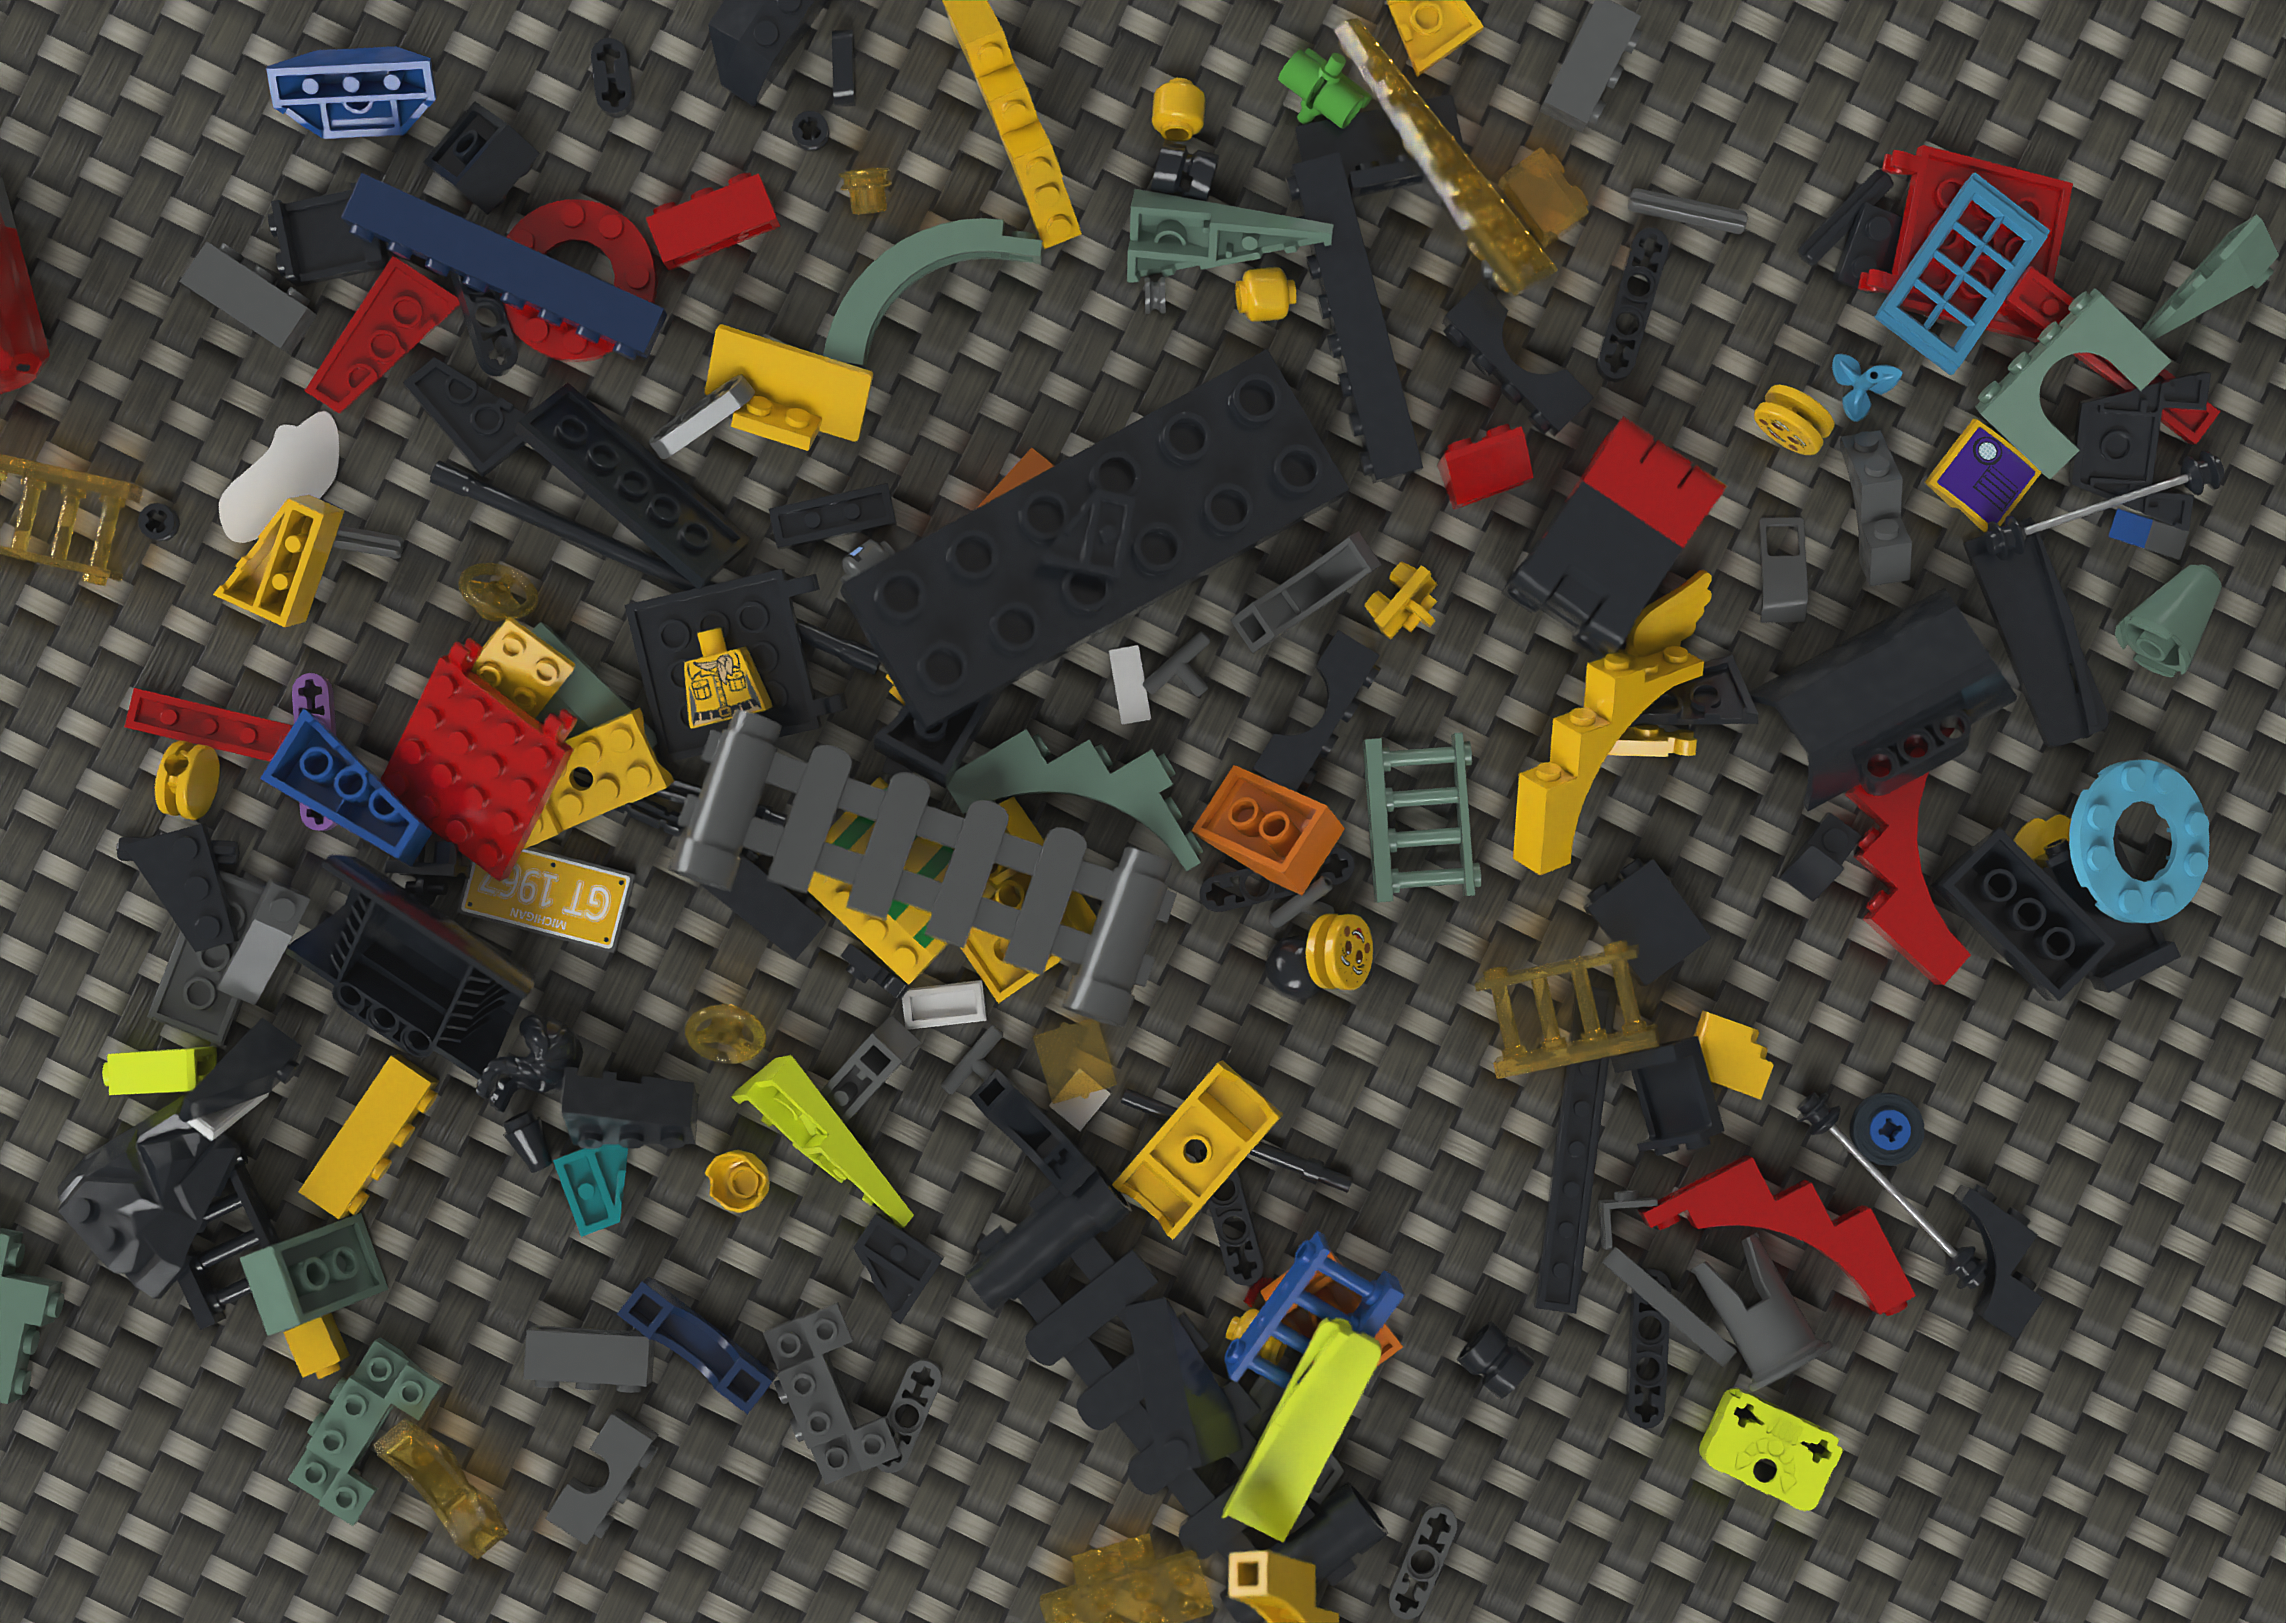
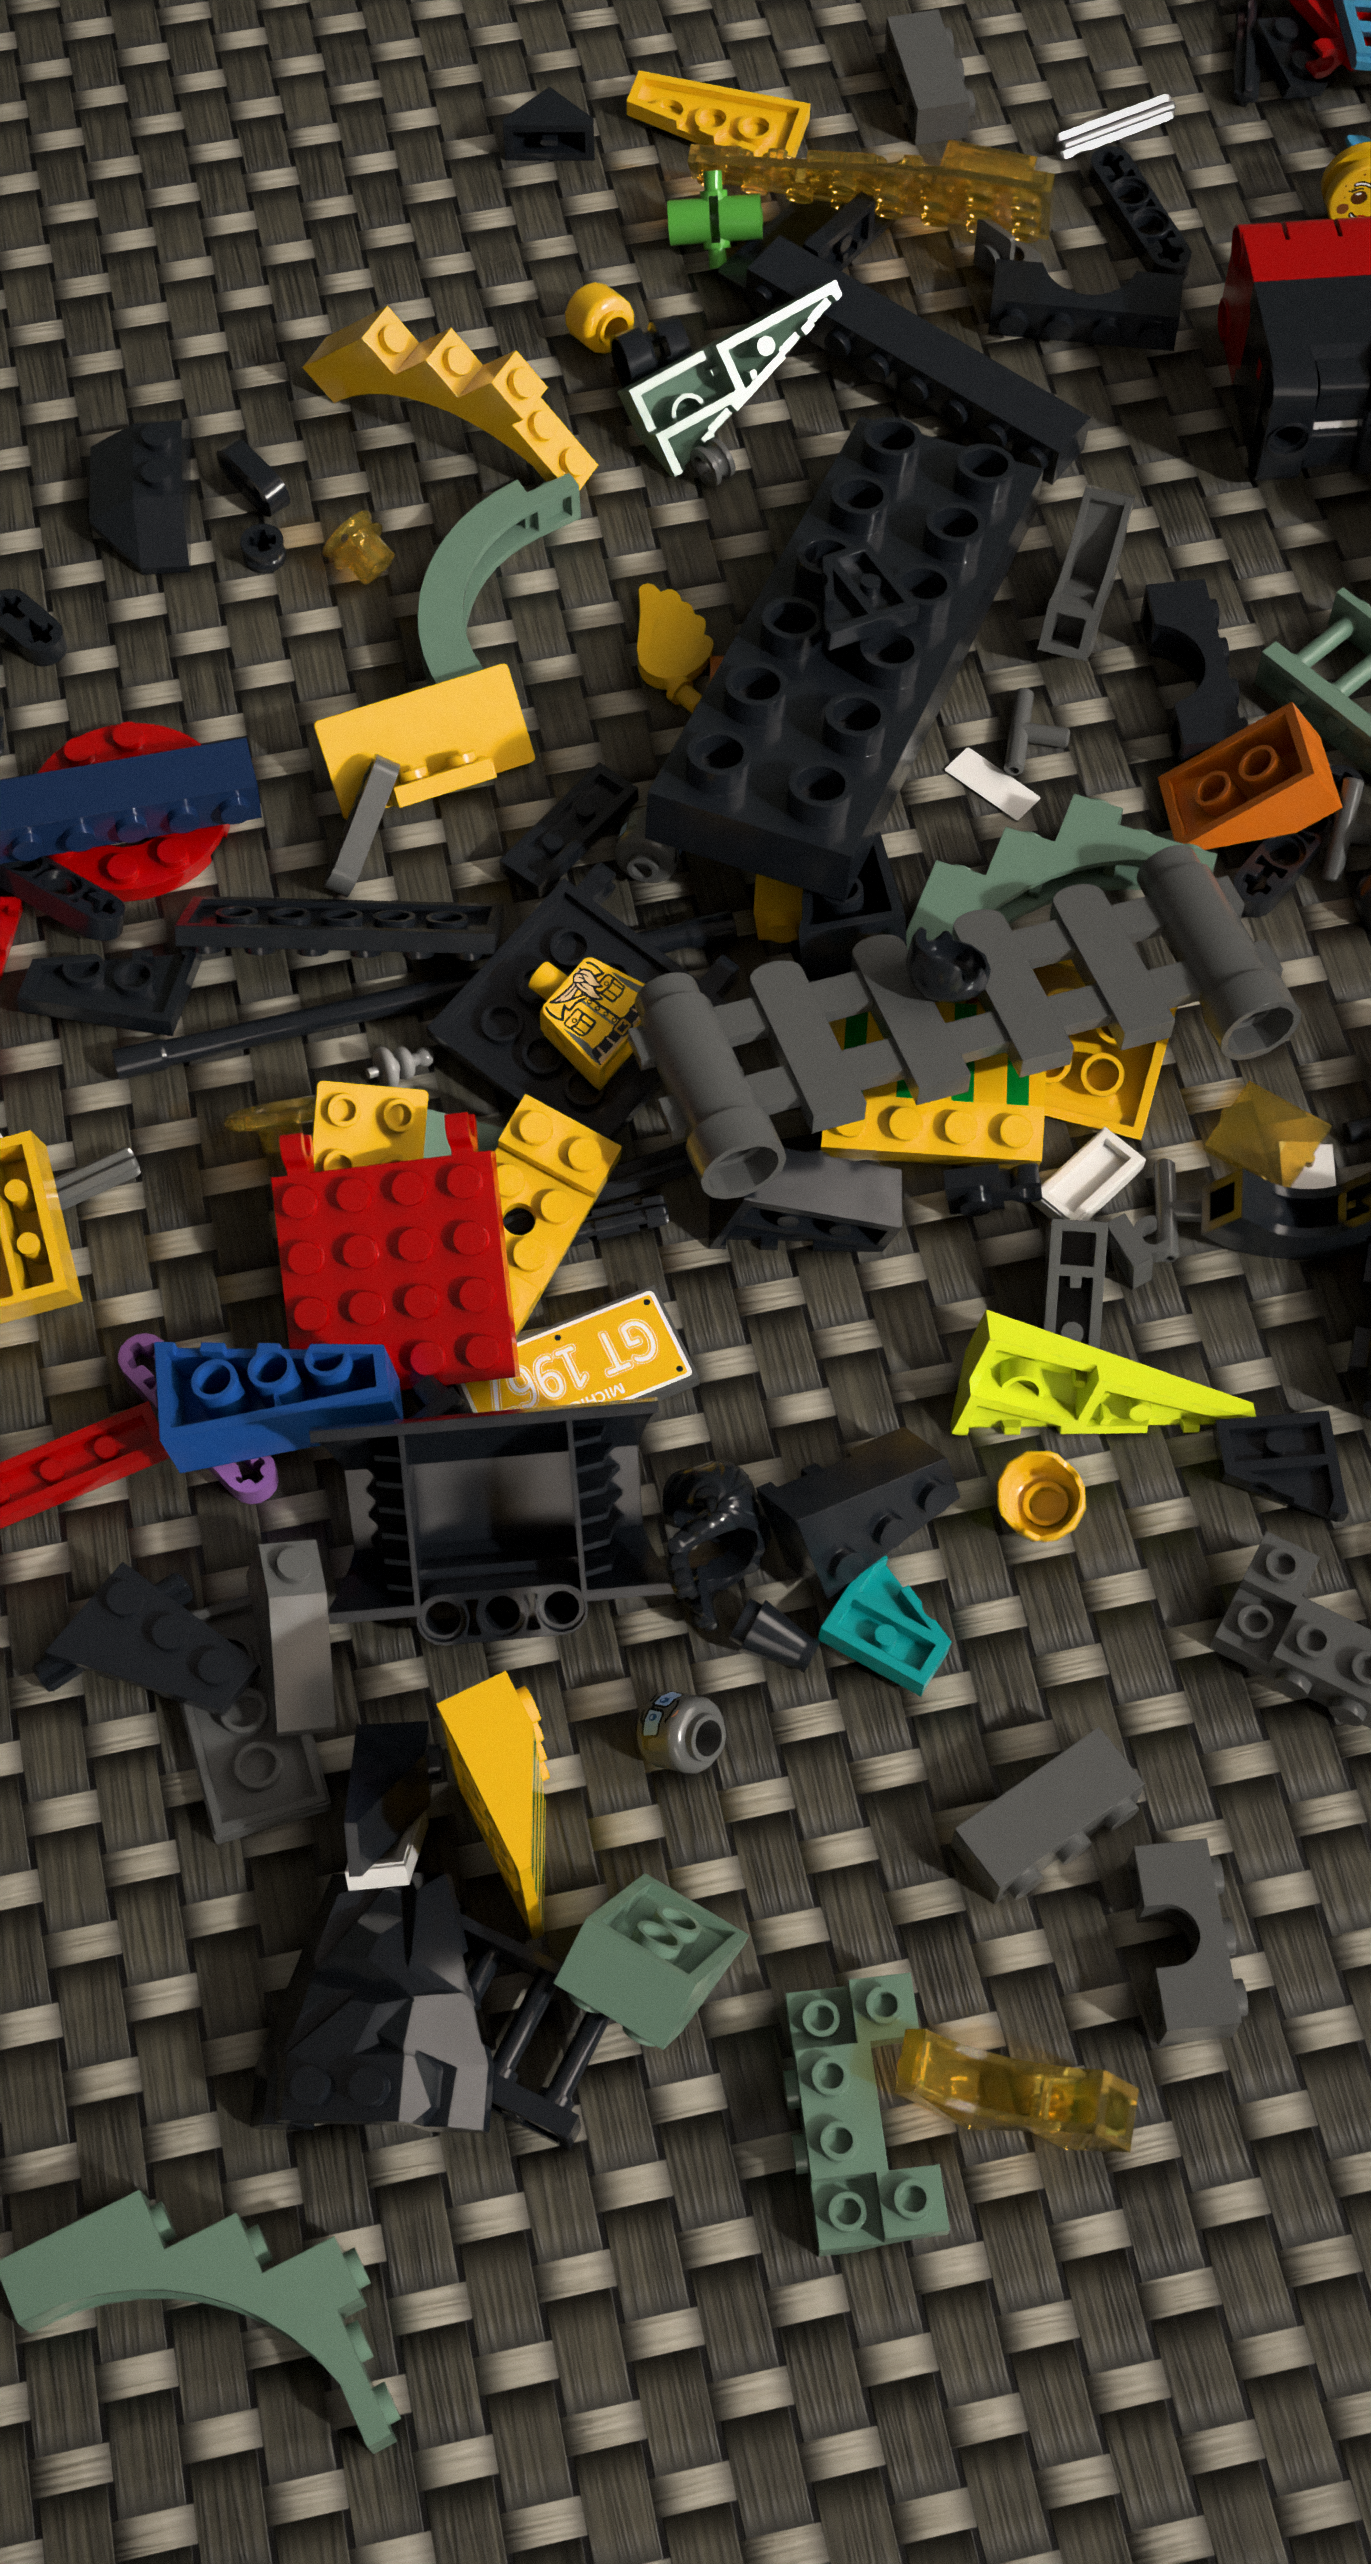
camera: 35 degrees left, 25 degrees down
neon yellow slope [102,1046,217,1095] -> none
yellow head [155,741,220,820] -> none
yellow brick [283,1313,350,1379] -> none
yellow brick [298,1054,440,1219] -> none
dark blue arch [617,1276,778,1415] -> none
red brick [646,172,781,270] -> none
clear yellow piece [685,1004,766,1064] -> none
yellow head [1235,267,1296,322] -> none
yellow hips [1364,561,1437,640] -> none
red slope [1437,424,1534,510] -> none
none -> light grey hair [366,1046,435,1087]
none -> yellow slope [436,1671,550,1940]
none -> dark grey head [636,1691,726,1774]
none -> yellow animal [637,583,714,713]
none -> black hair [906,927,991,1003]
none -> dark grey tile [1107,1213,1172,1290]

